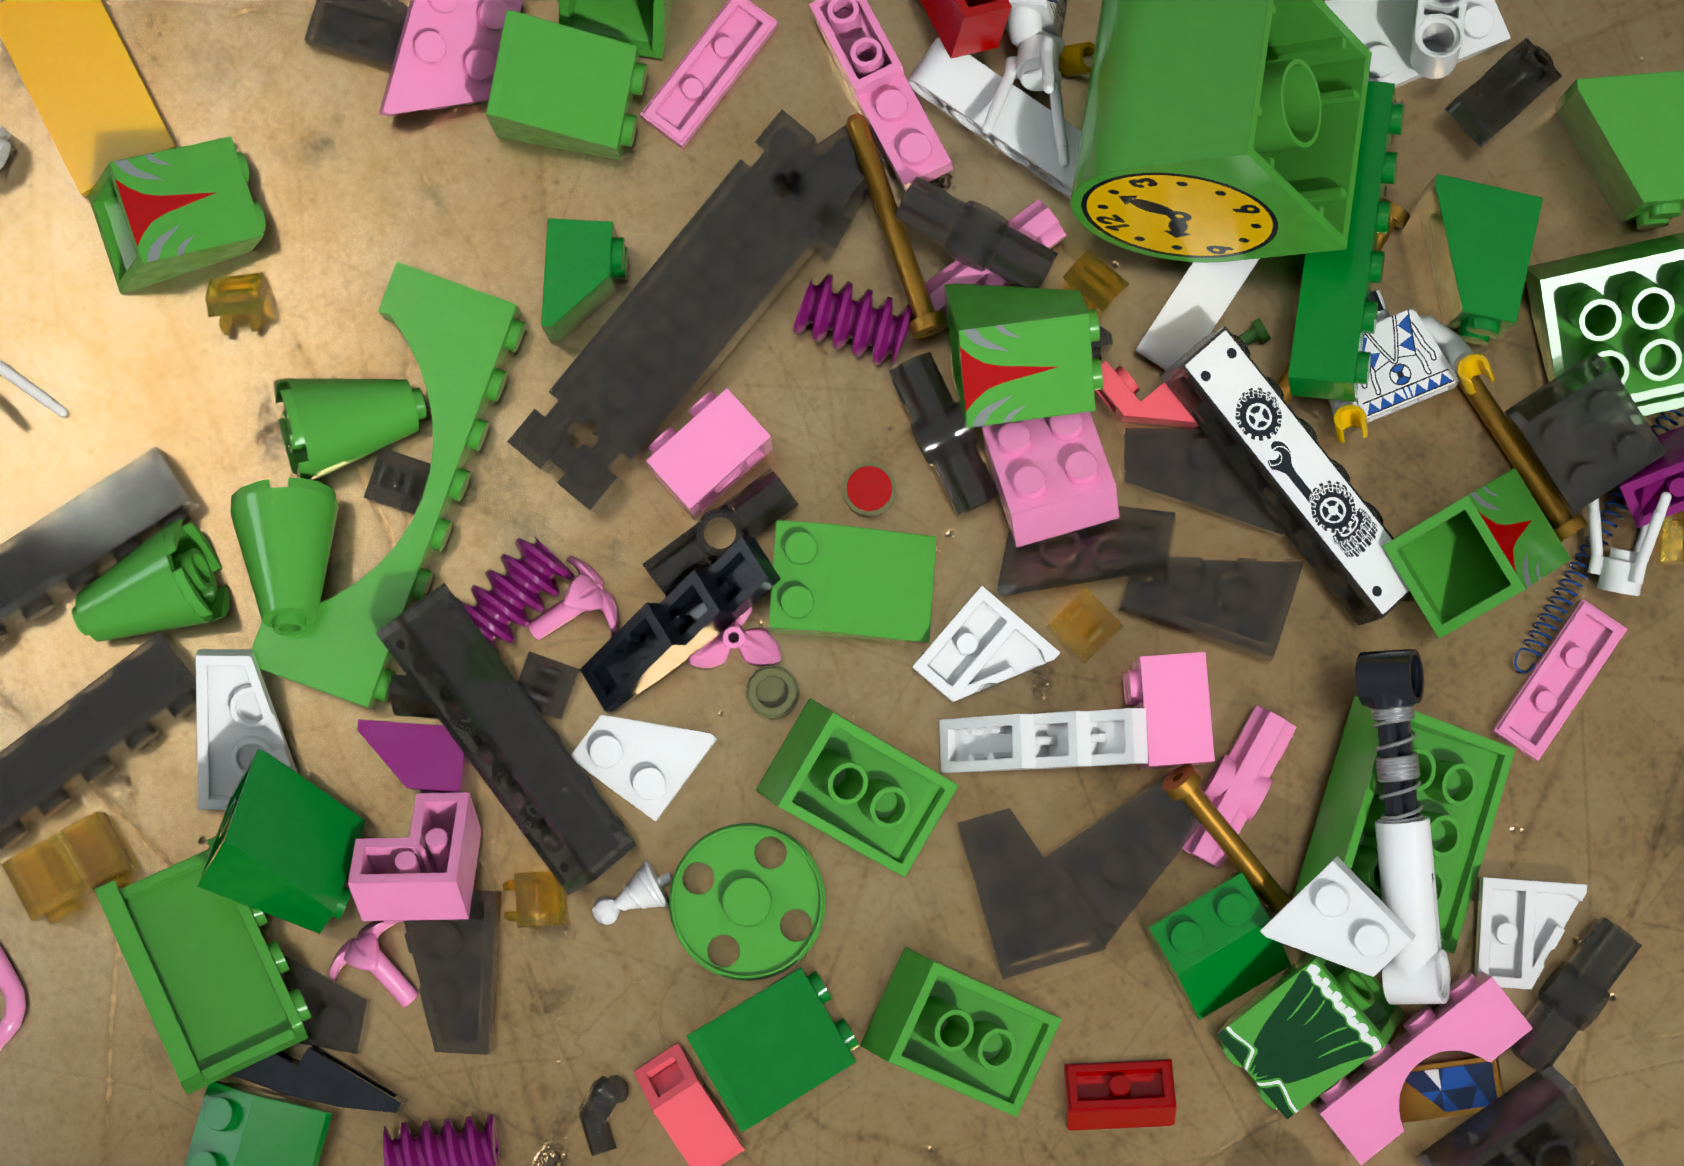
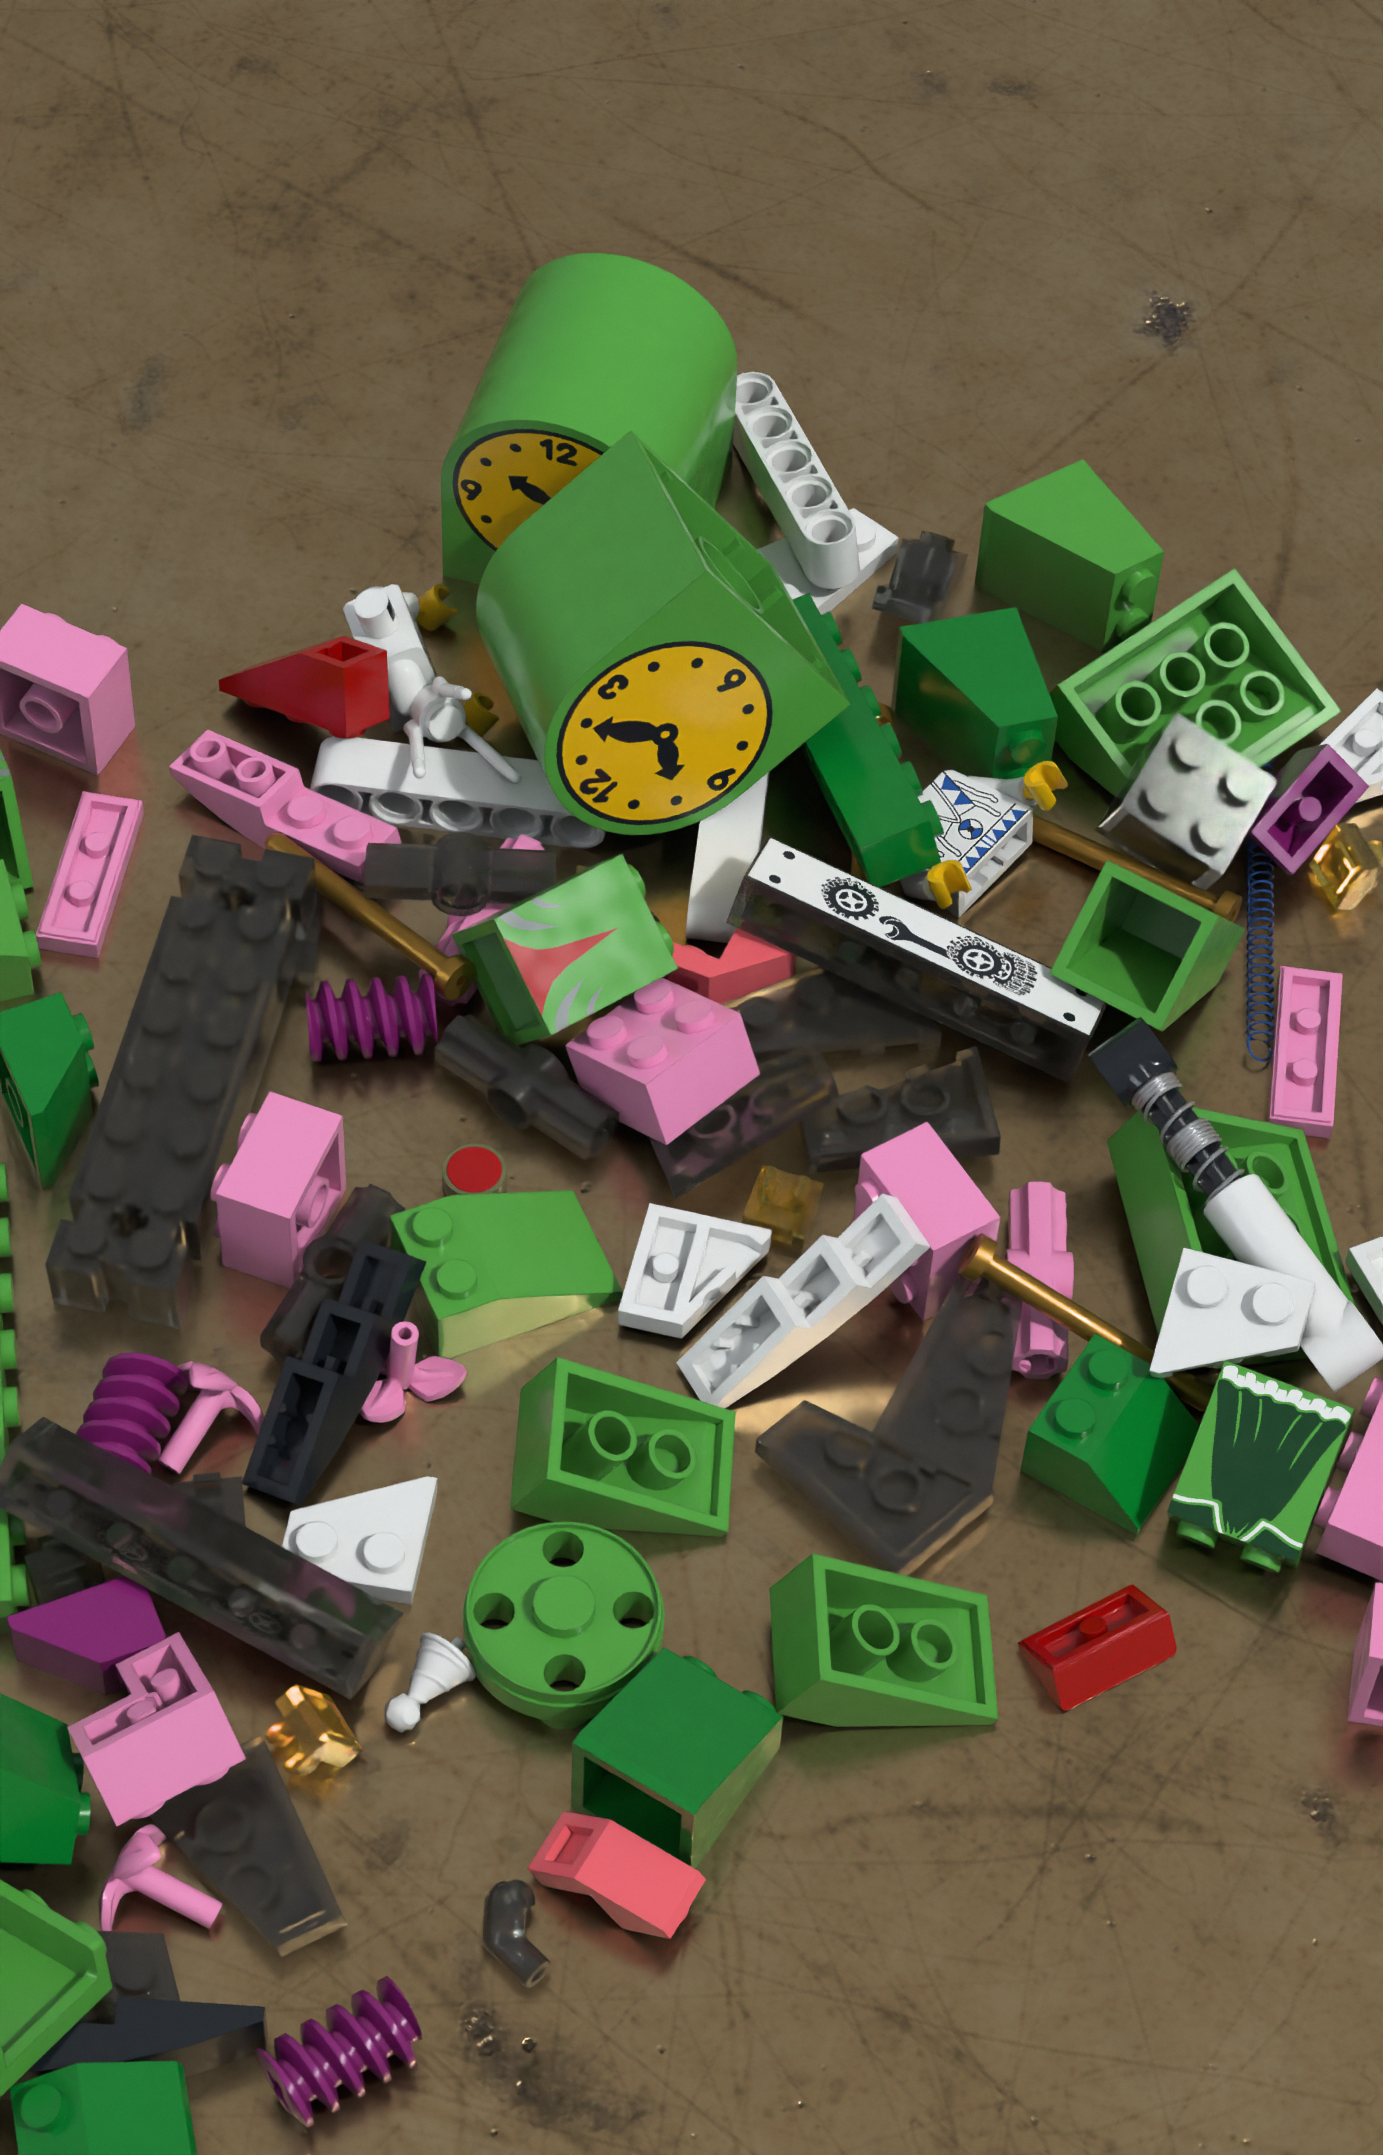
camera: 30 degrees left, 30 degrees down
olive tile [746,665,799,719] -> none
white plant [1587,491,1672,596] -> none

